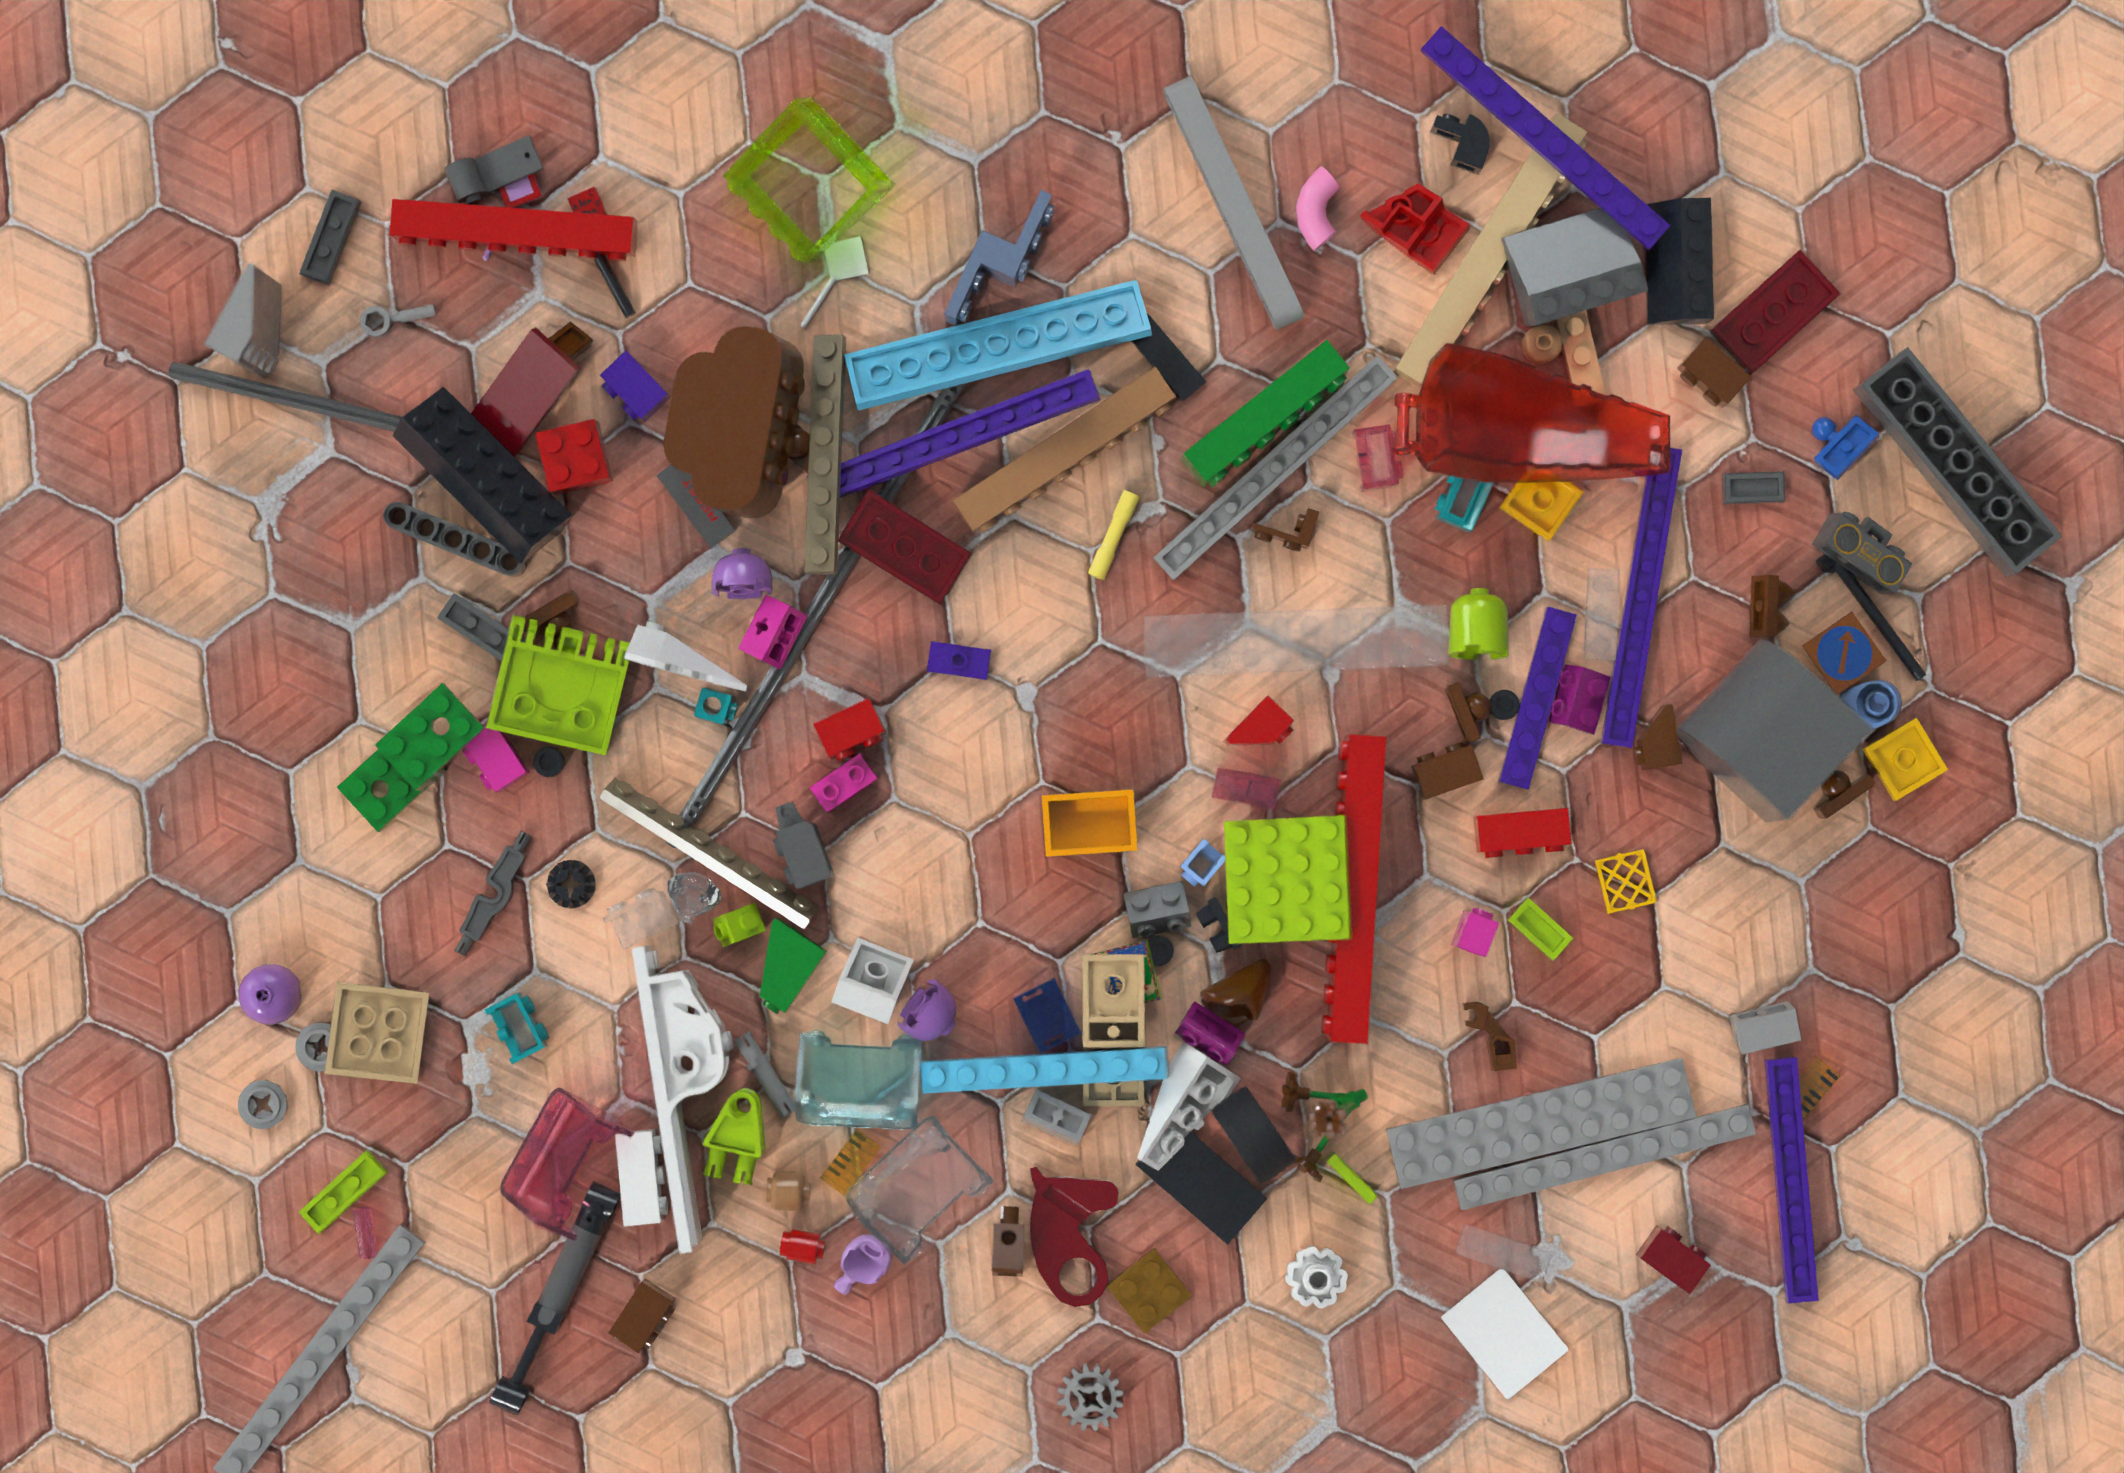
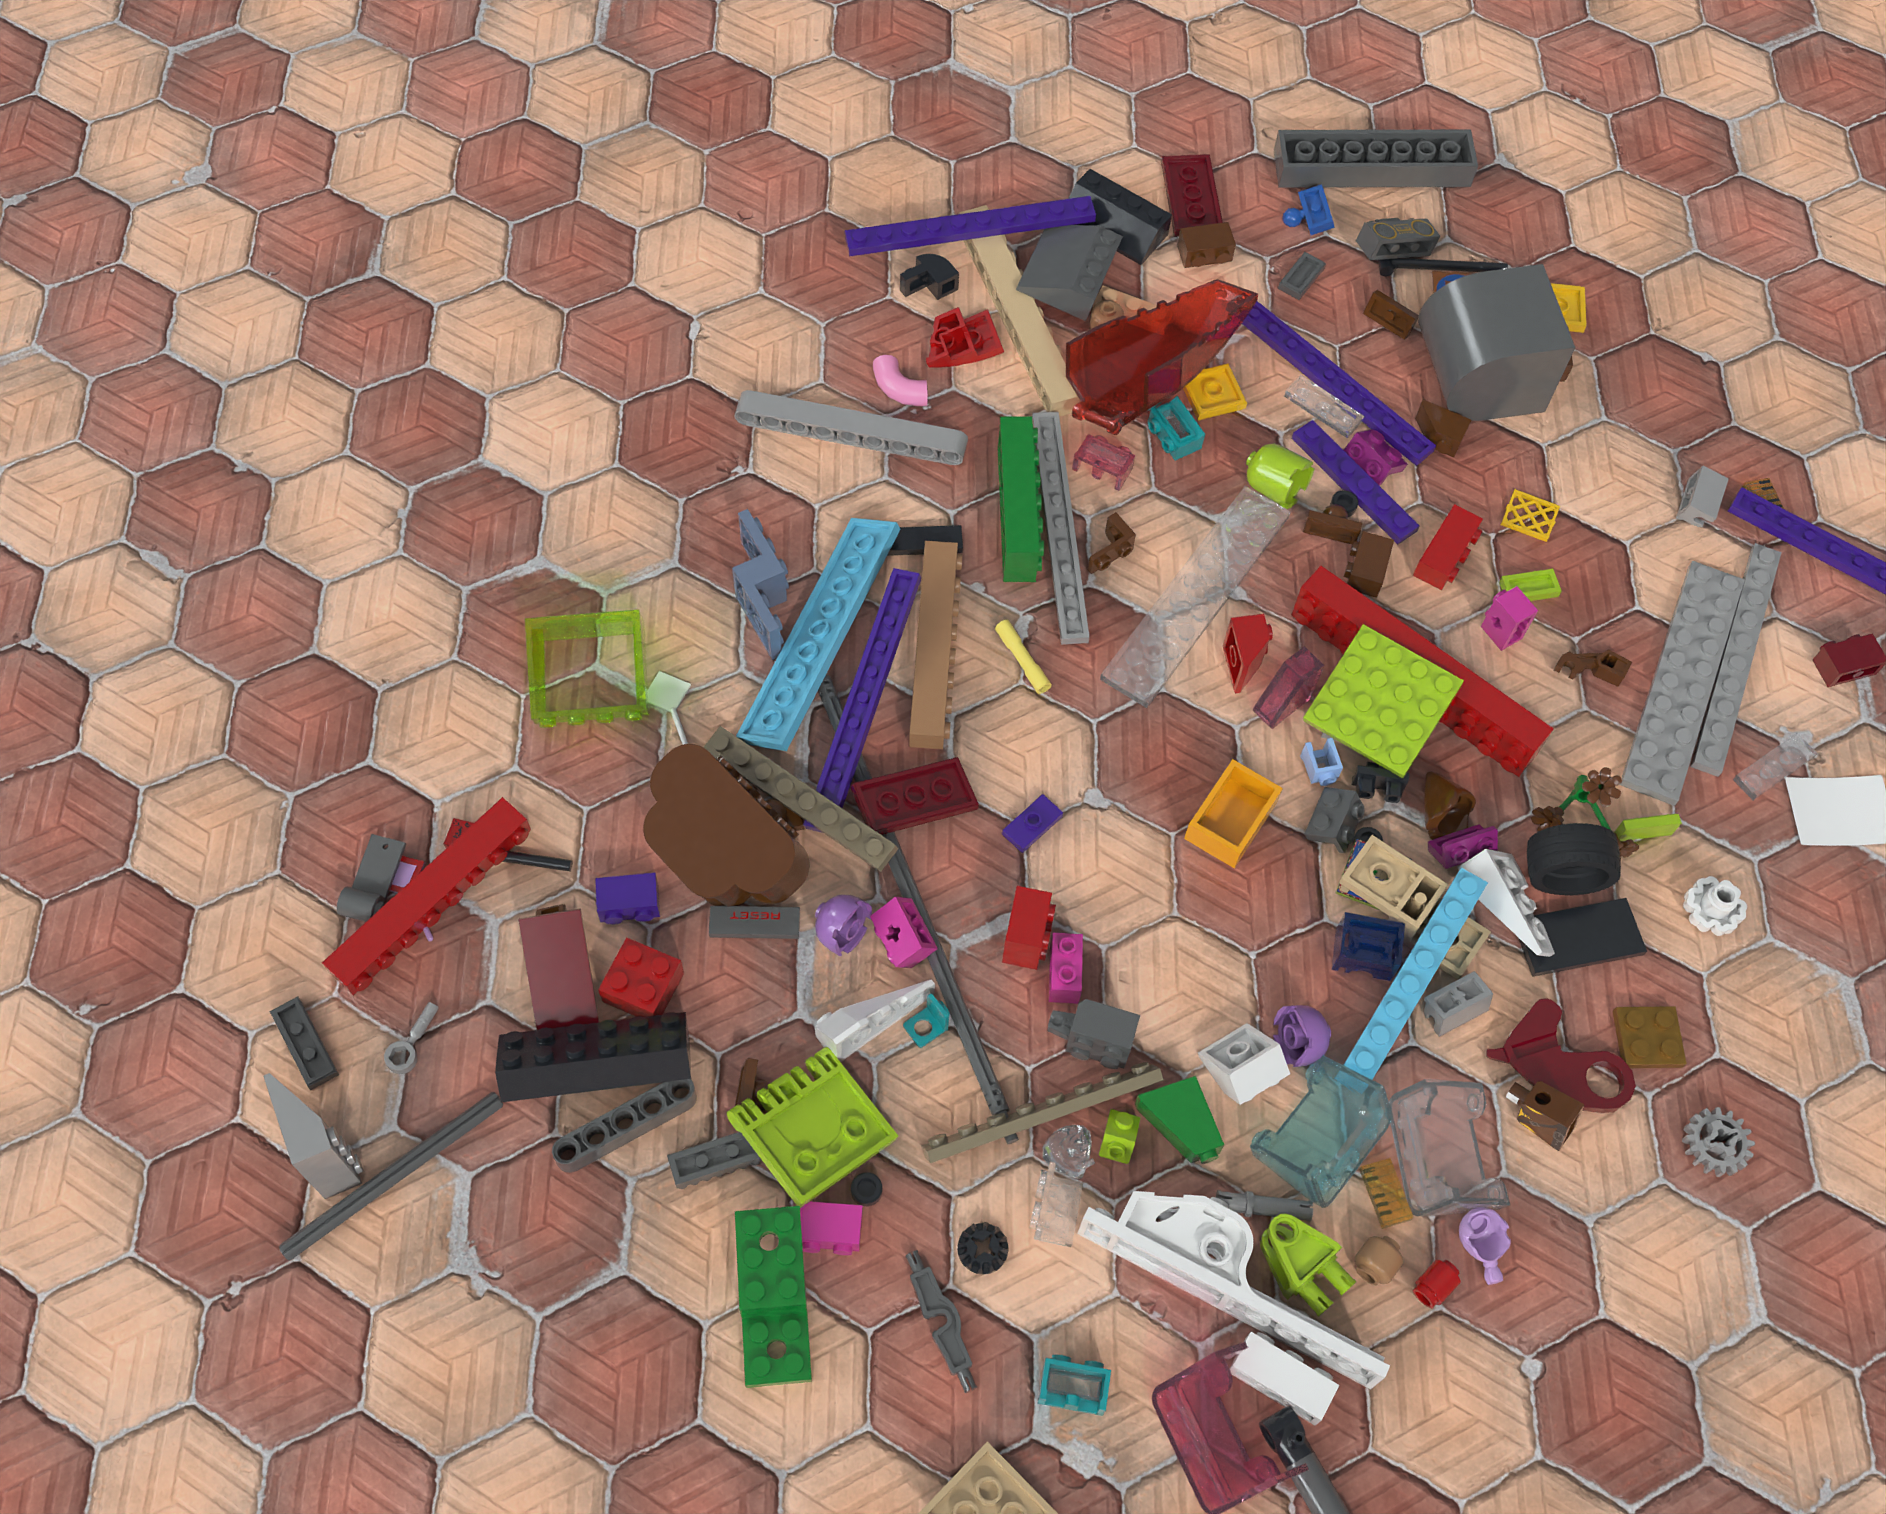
camera: 55 degrees left, 25 degrees down
reddish brown brick [608,1278,676,1353] -> none

